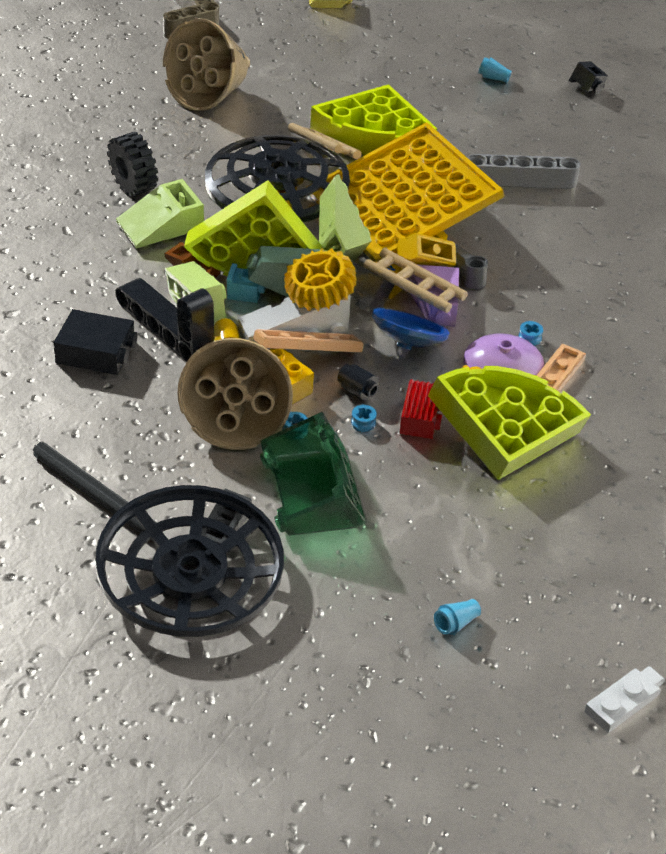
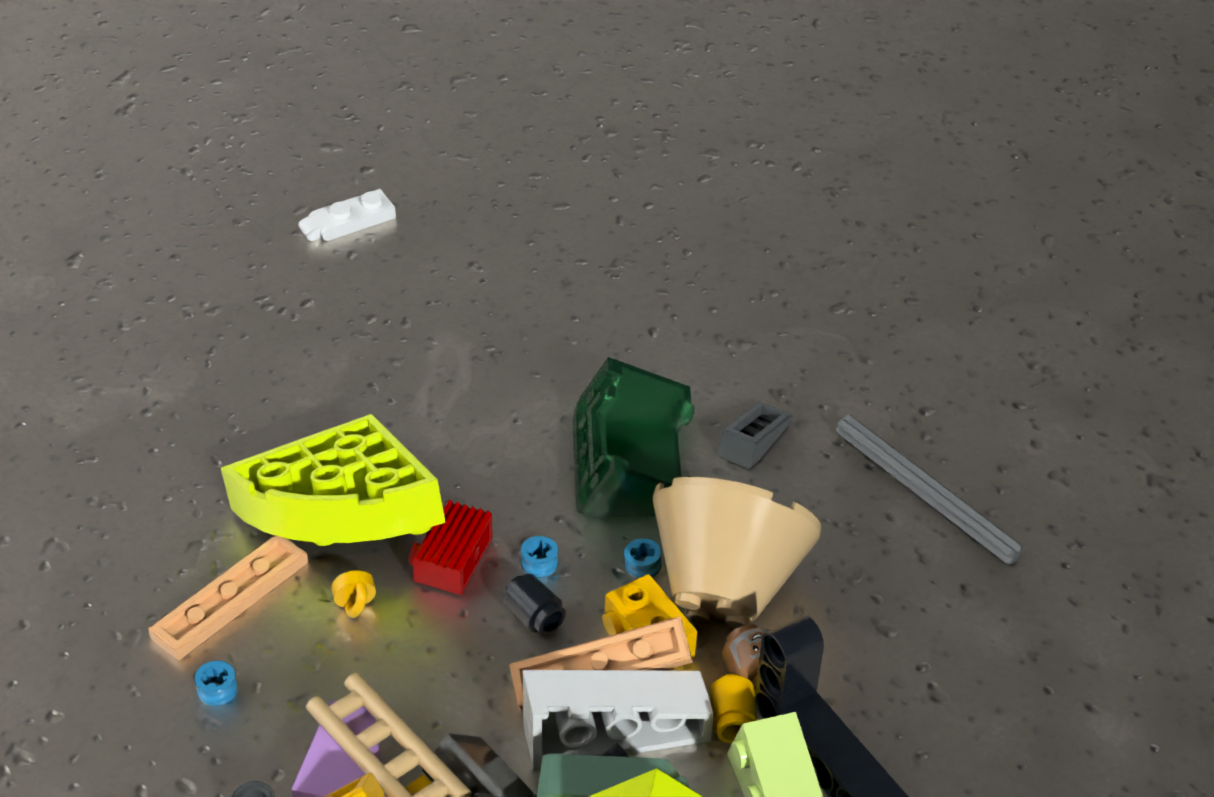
camera: 170 degrees left, 0 degrees up
black brick [53,309,138,375] -> none
black dish [95,485,284,637] -> none
yellow gear [284,248,357,312] -> none
blue dish [372,308,450,350] -> none
medium azure cone [434,599,481,635] -> none
lavender dish [463,333,544,375] -> none

